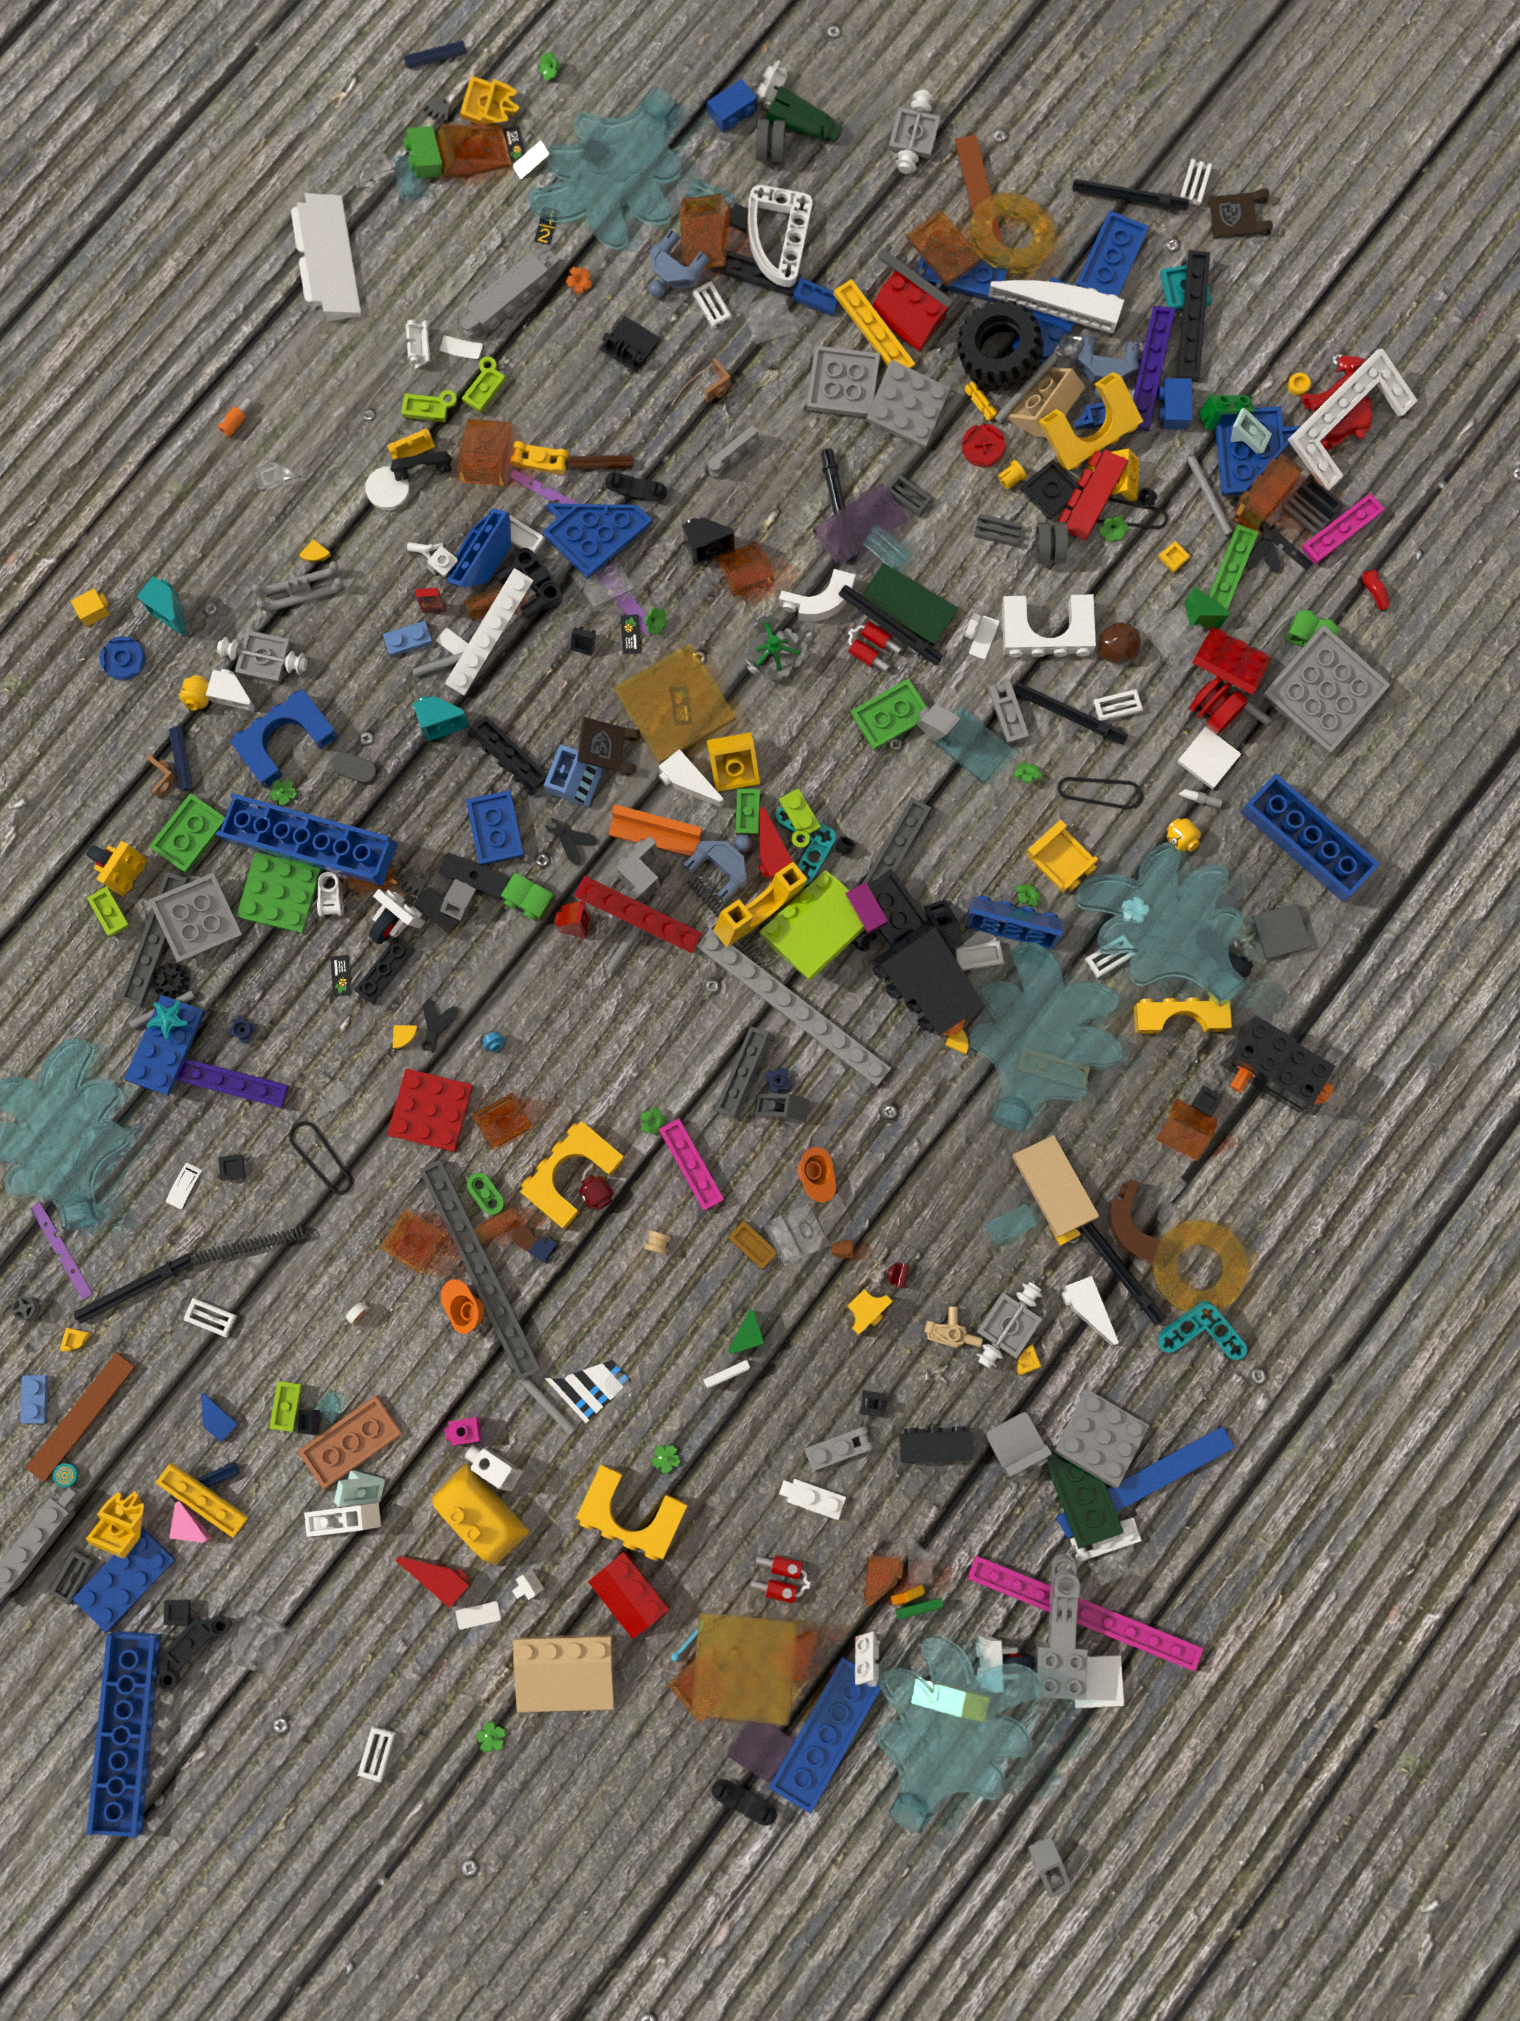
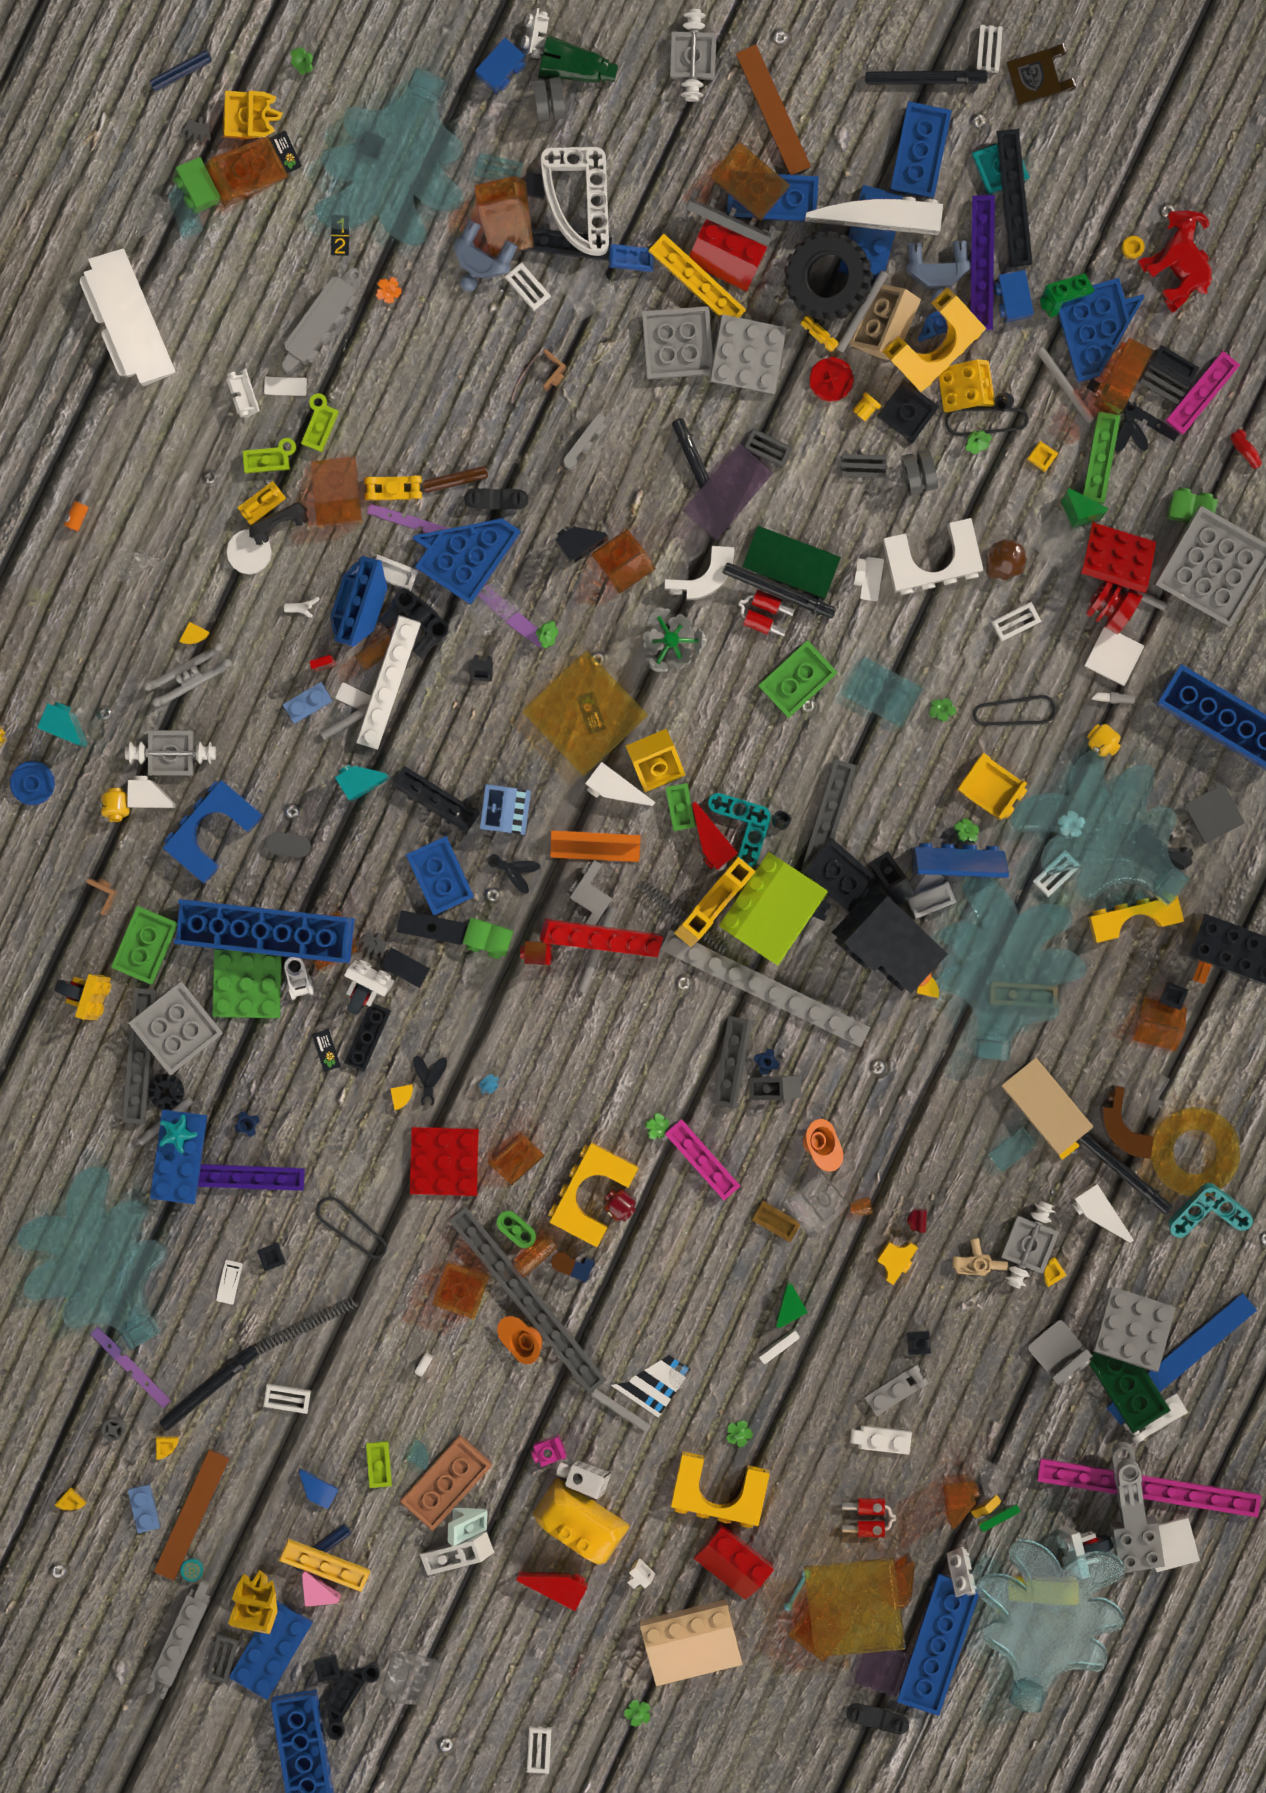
camera: 15 degrees left, 10 degrees up
lime plate [87,887,130,938] -> none
dark blue axle [169,726,192,792] -> none
bright green plant [269,779,297,806] -> none
black plate [298,1410,321,1434] -> none
white bracket [427,546,458,577] -> none
light grey brick [440,879,476,921] -> none
white sticker [456,1601,501,1630] -> none
white sticker [513,141,549,179] -> none
dark brown flag [577,717,641,776] -> none
black hinge [599,316,660,372] -> none
black sticker [621,614,640,654] -> none
tan wheel [644,1231,671,1255] -> none
sand blue connector [683,834,752,904] -> none
lime hinge [779,788,821,848] -> none
magenta tile [846,882,888,934] -> none
clear light blue tile [862,525,909,571] -> none
black brick [899,1426,973,1463] -> none
light grey slope [915,704,960,742] -> none
clear yellow plate [969,192,1055,273] -> none
light grey plate [987,680,1029,745] -> none
black axle [1014,683,1128,745] -> none
light grey slope [1028,1837,1072,1898] -> none
clear plate [1054,334,1085,360] -> none
red windscreen [1058,450,1129,541] -> none
light aqua slope [1231,408,1272,454] -> none
white plate [1288,349,1418,491] -> none

